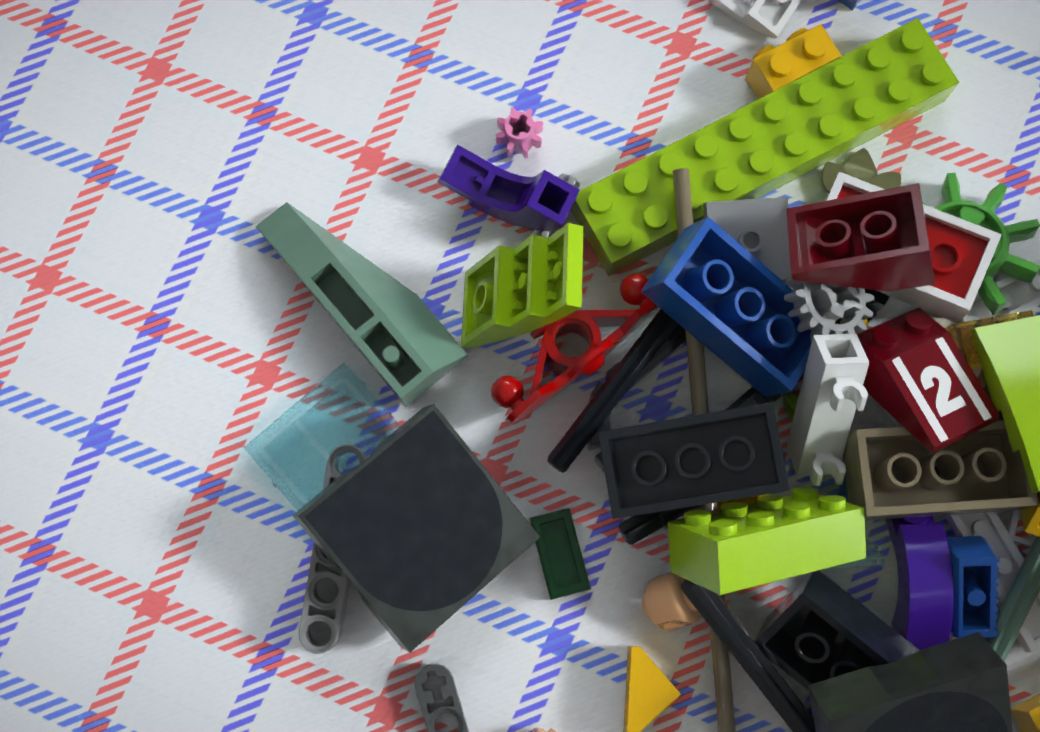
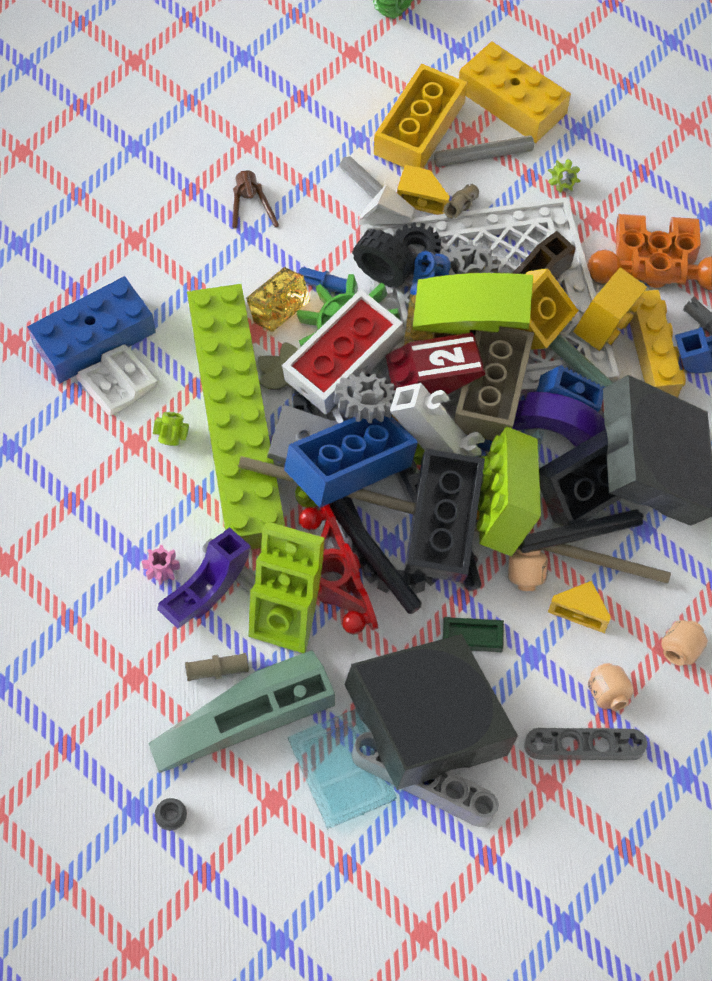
camera: 75 degrees left, 15 degrees down
yellow brick [745,24,841,99] -> none
dark red slope [786,183,936,292] -> none
none -> lime gear [152,412,189,446]
none -> dark grey plate [155,798,187,831]
none -> dark tan pin [185,653,249,681]
none -> clear yellow brick [246,267,310,332]
none -> blue axle [297,267,347,294]

